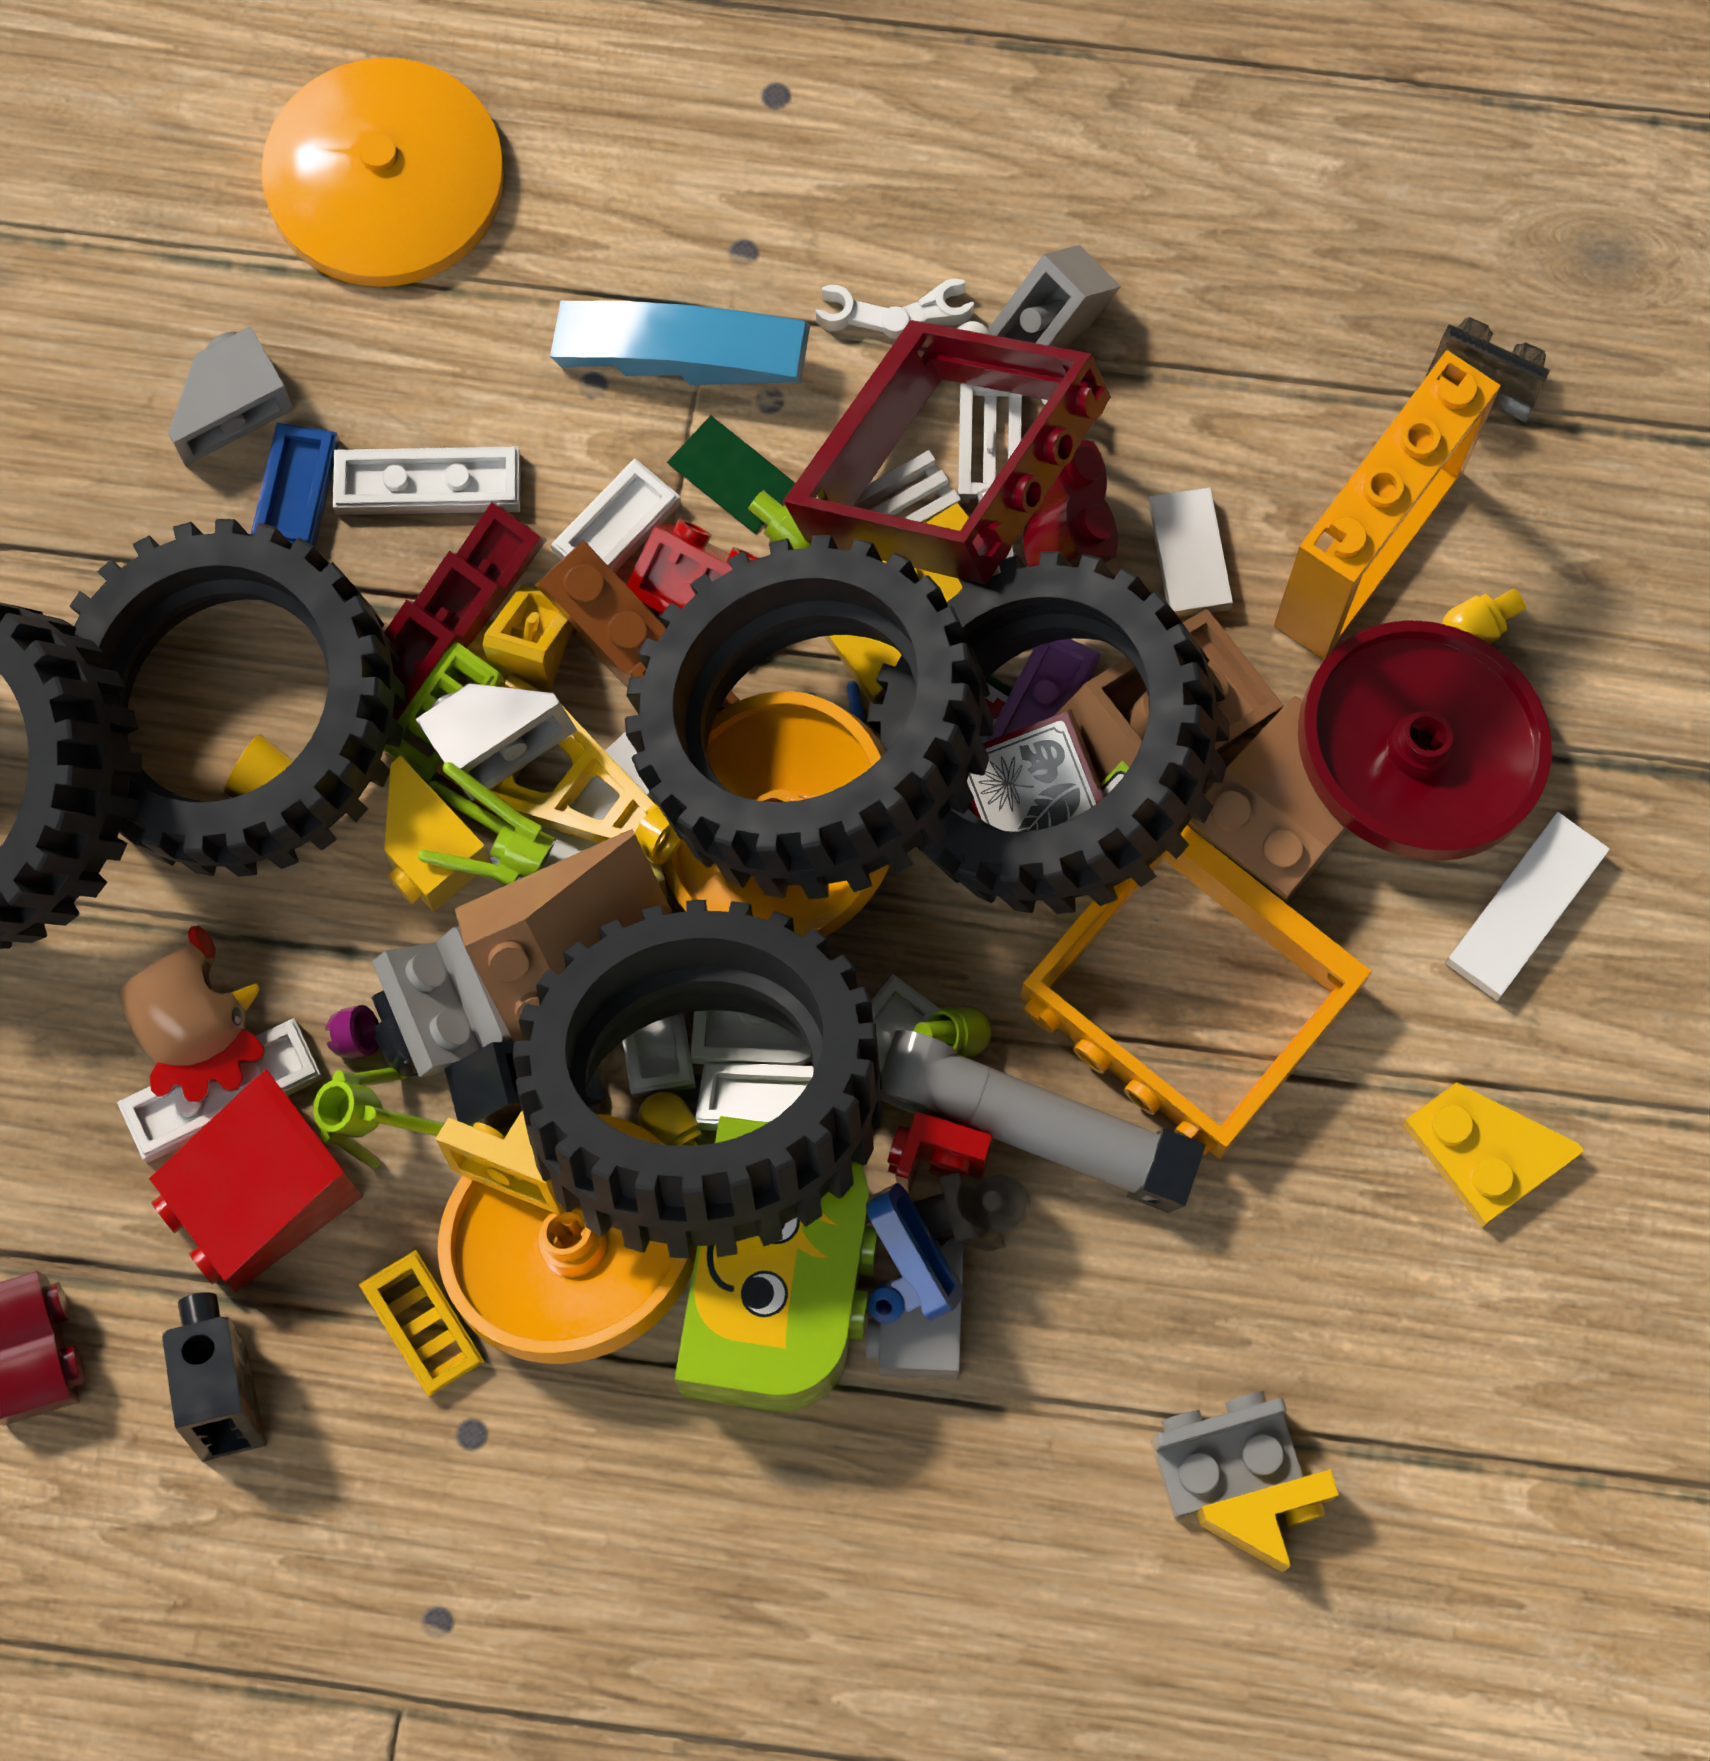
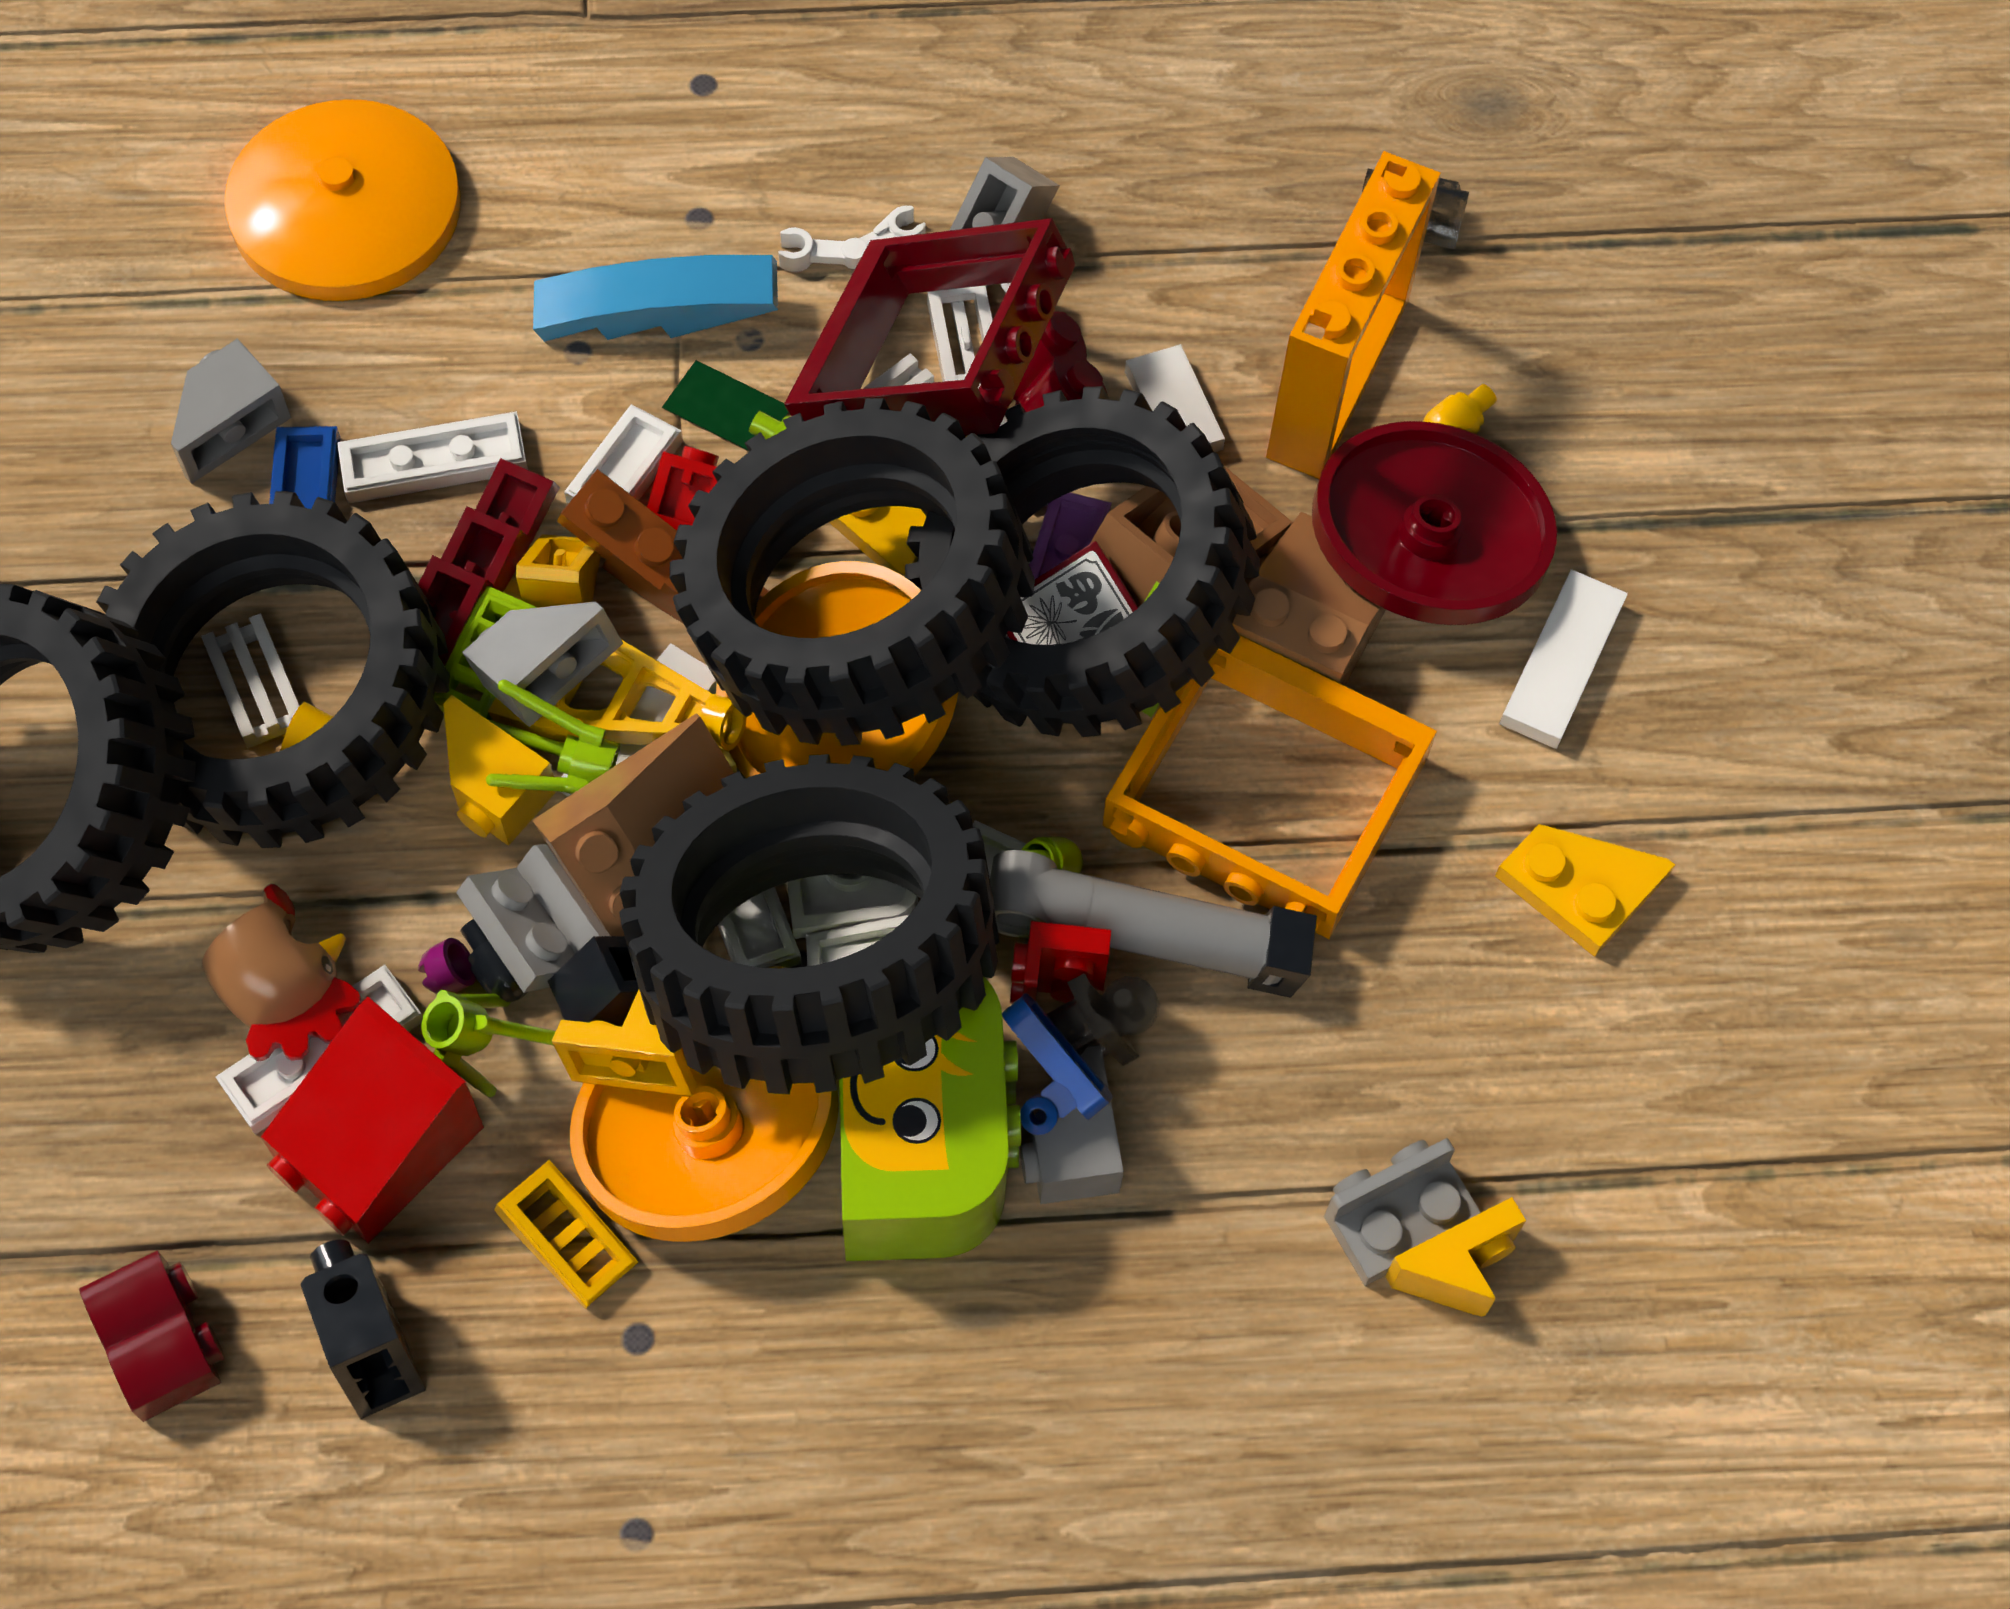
camera: 15 degrees left, 10 degrees down
none -> white tile [201,613,299,749]

